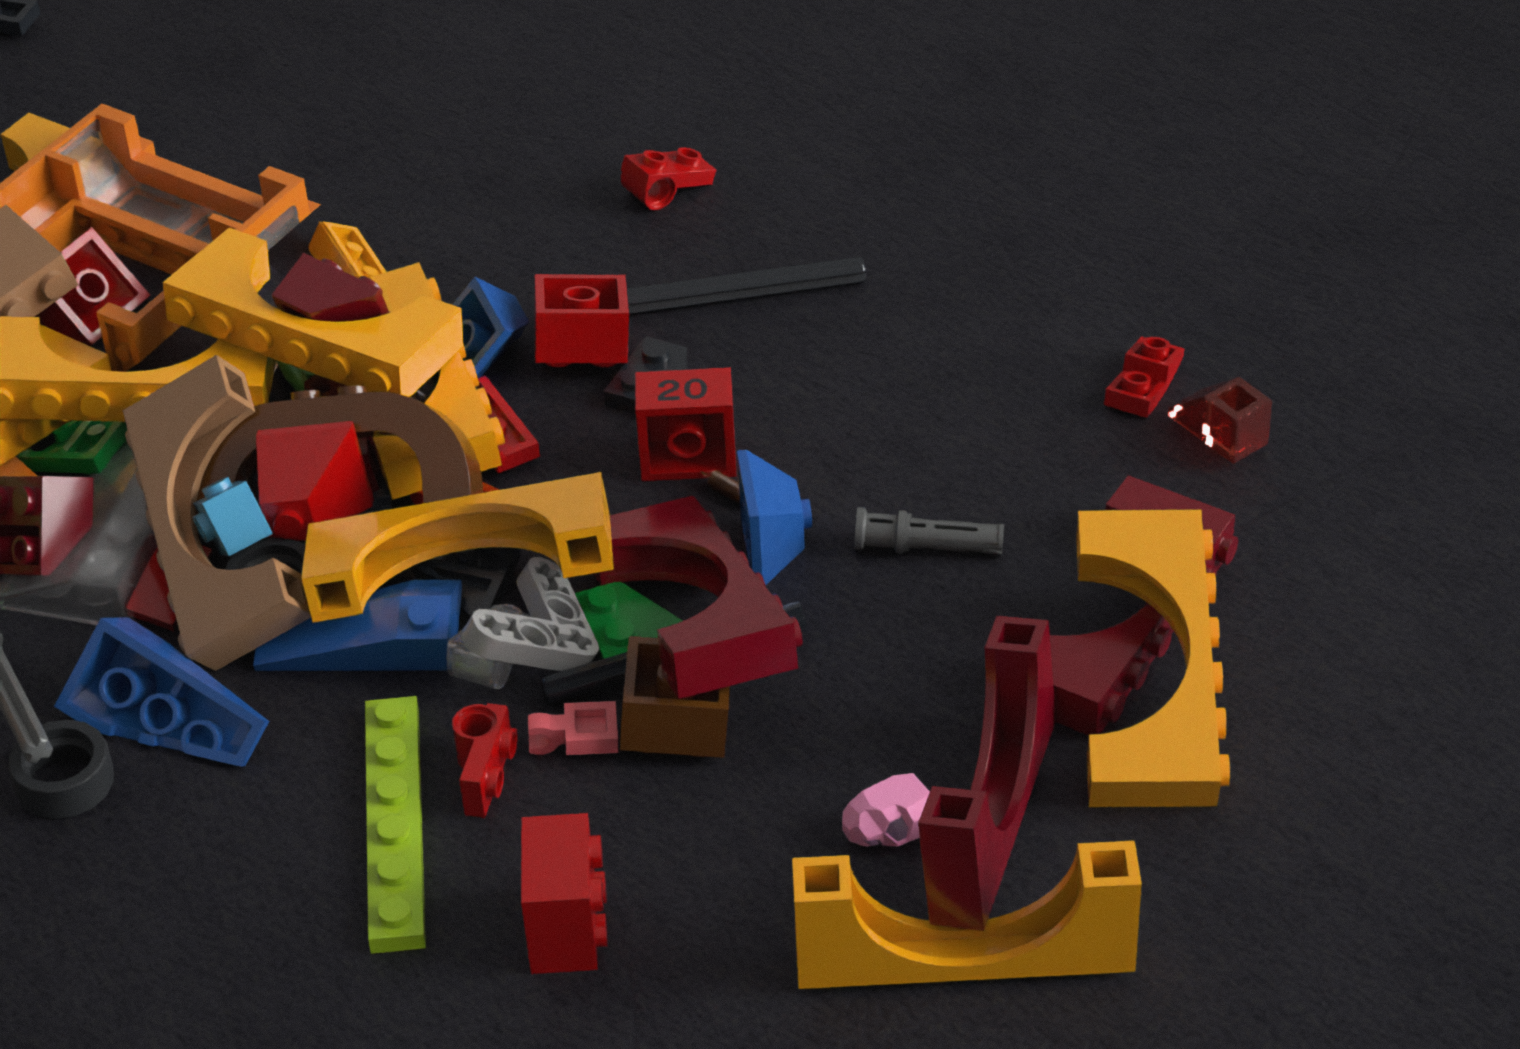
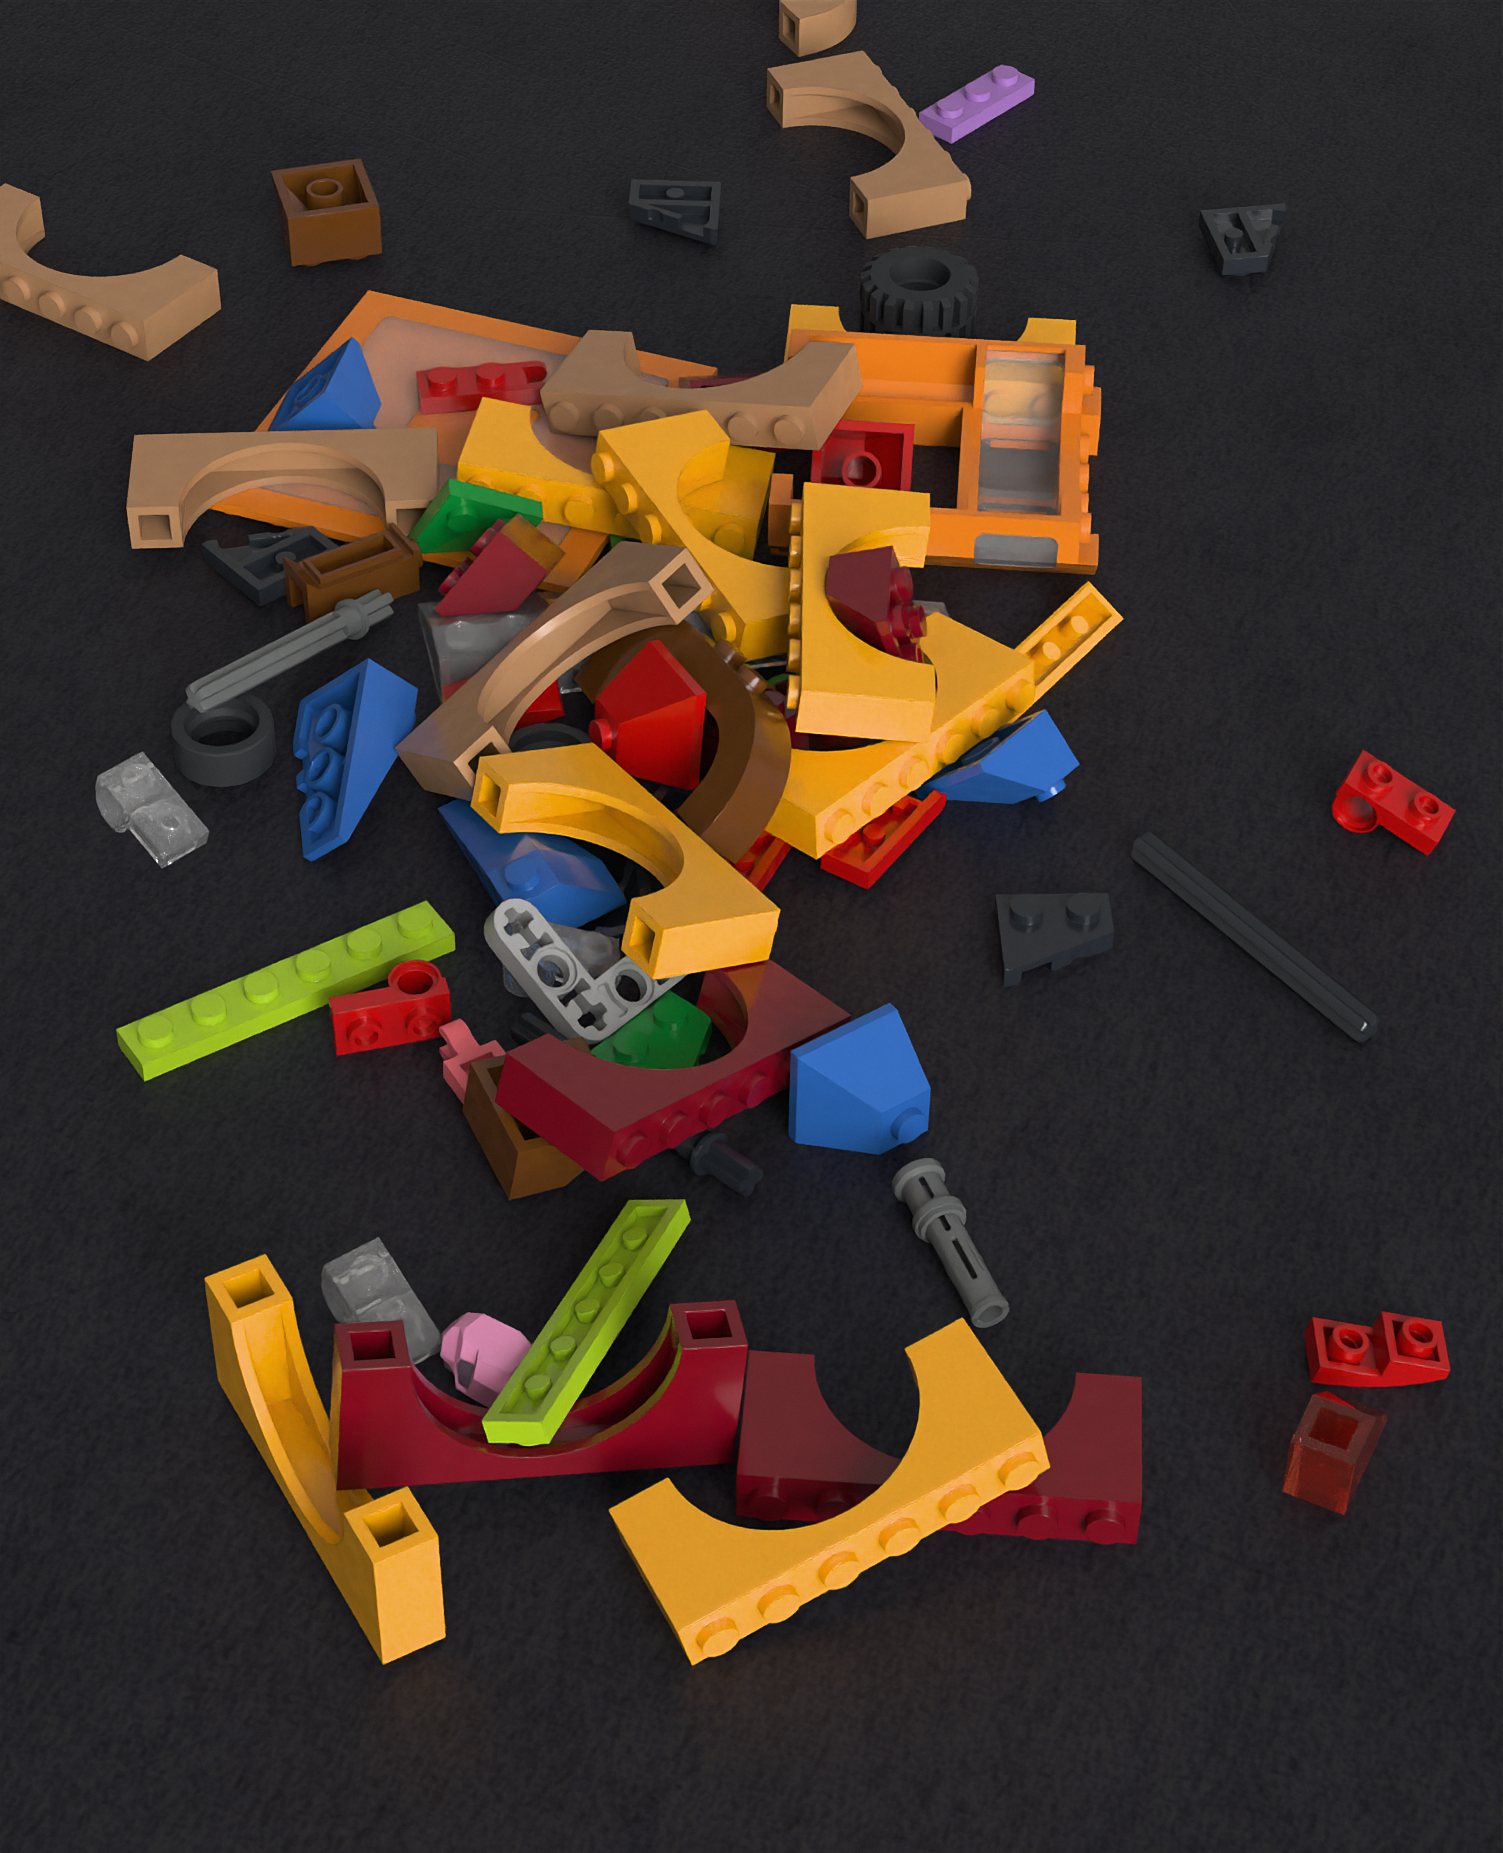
camera: 60 degrees right, 0 degrees up
dark azure brick [193,477,273,556] -> none
red brick [521,813,607,974] -> none
red brick [534,274,629,367] -> none
red brick [635,367,737,481] -> none
reddish brown piece [700,470,740,505] -> none
none -> clear plate [95,751,210,868]
none -> clear plate [321,1237,442,1364]
none -> lime plate [482,1199,691,1446]

